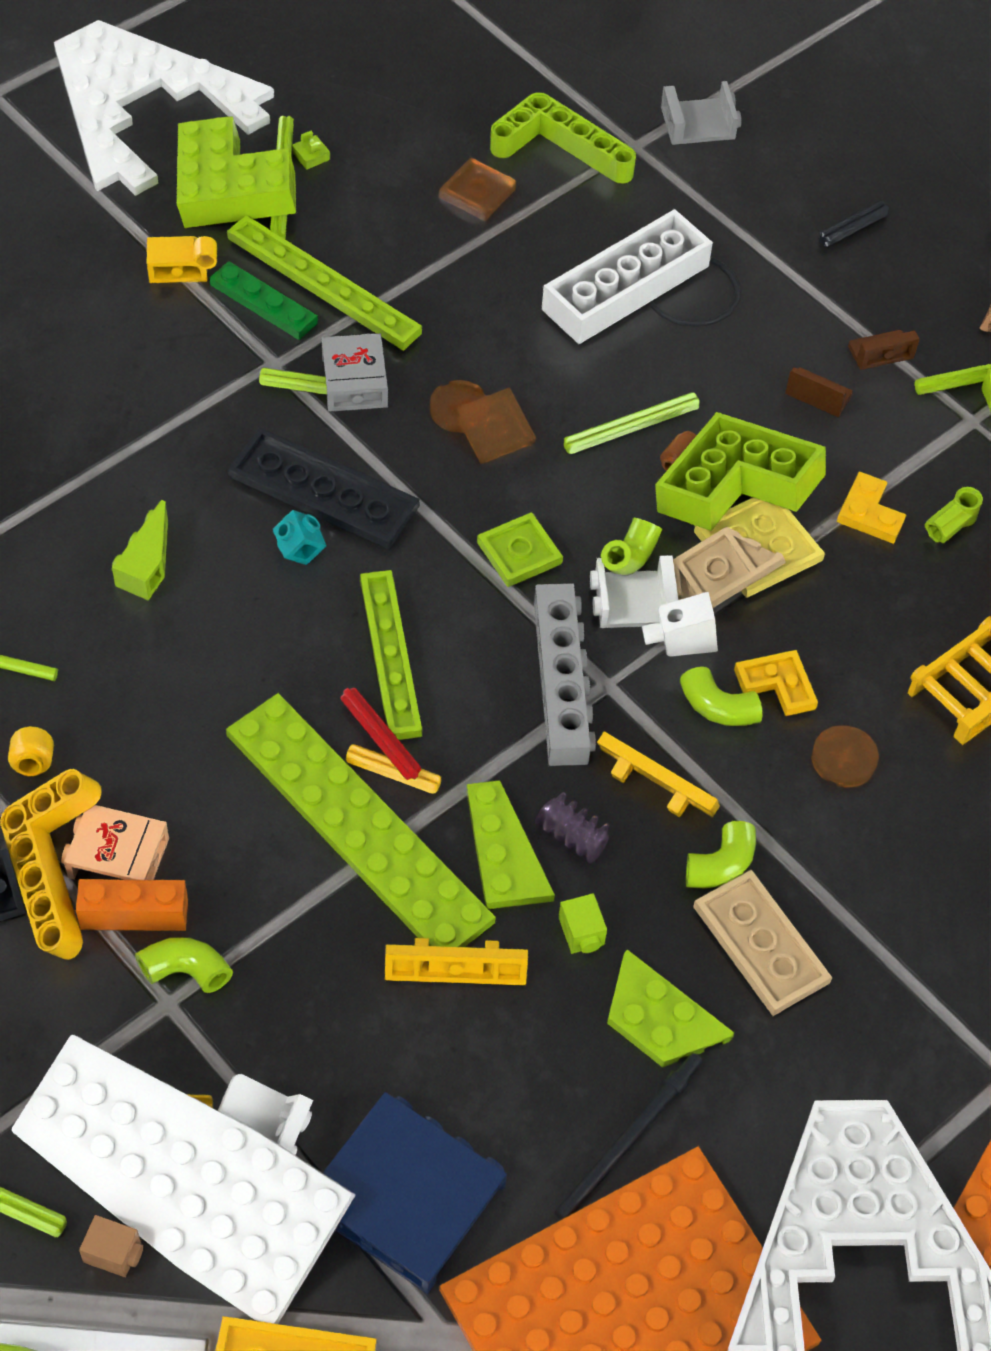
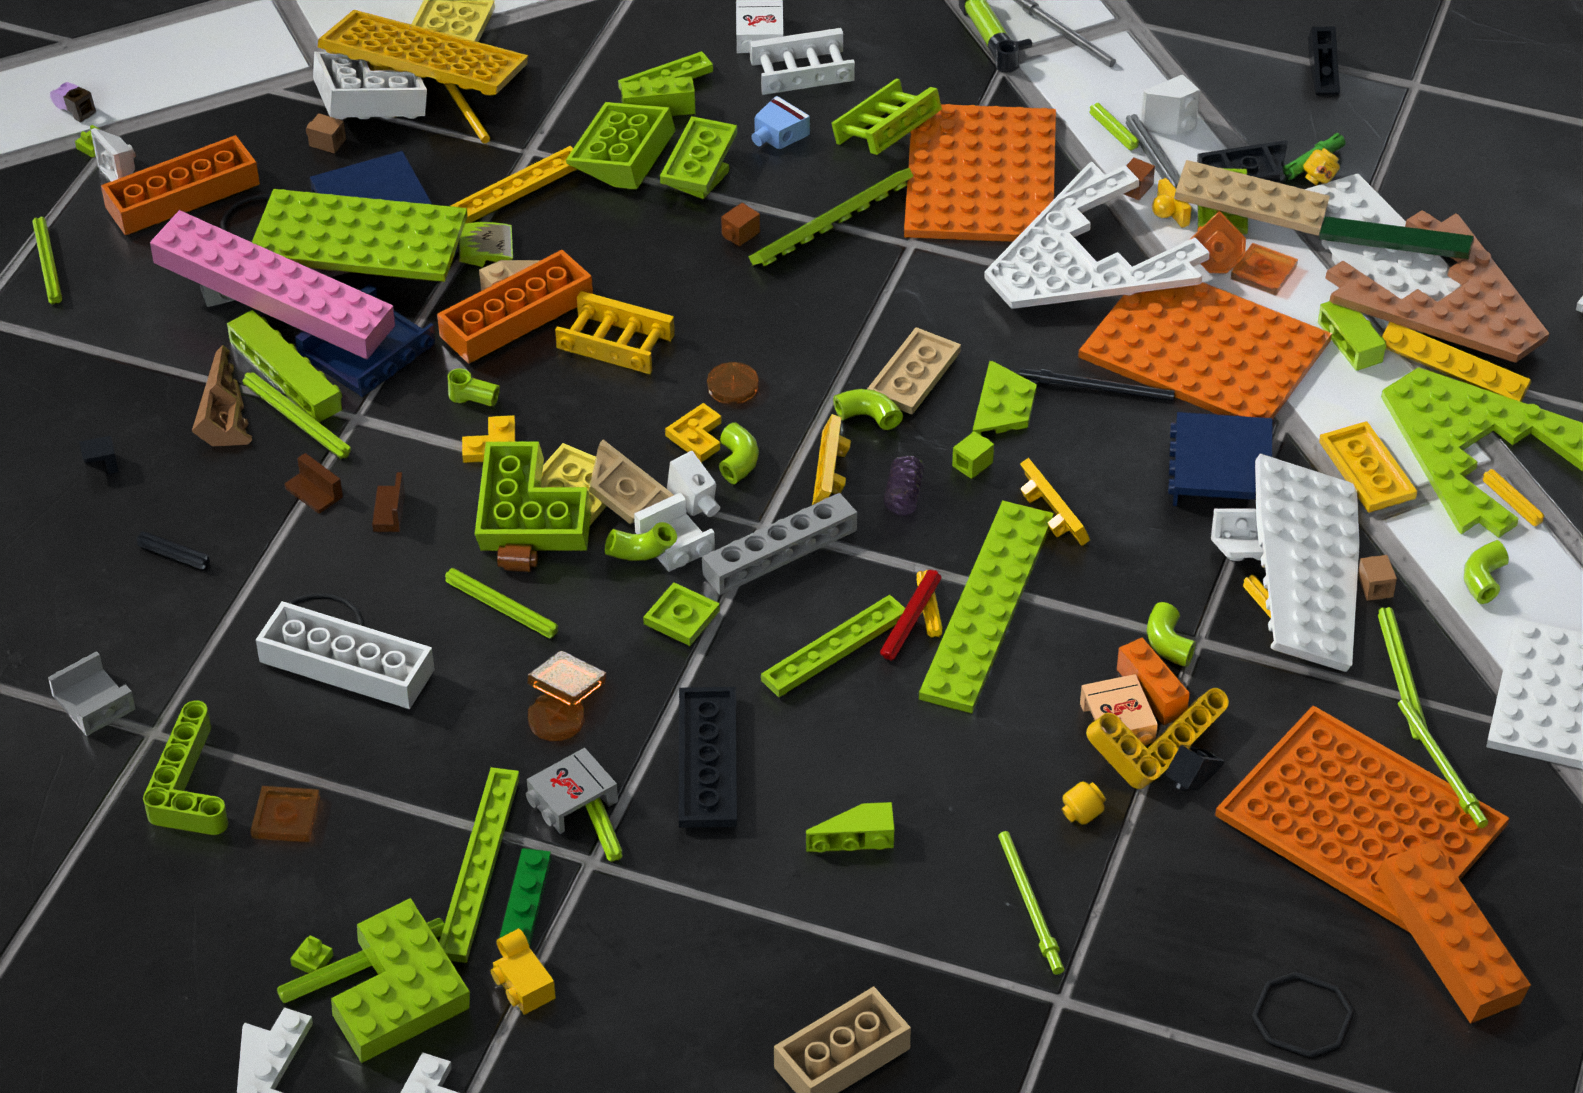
camera: 115 degrees left, 10 degrees down
teal brick [273,510,327,565] -> none
lime wing [466,780,555,909] -> none

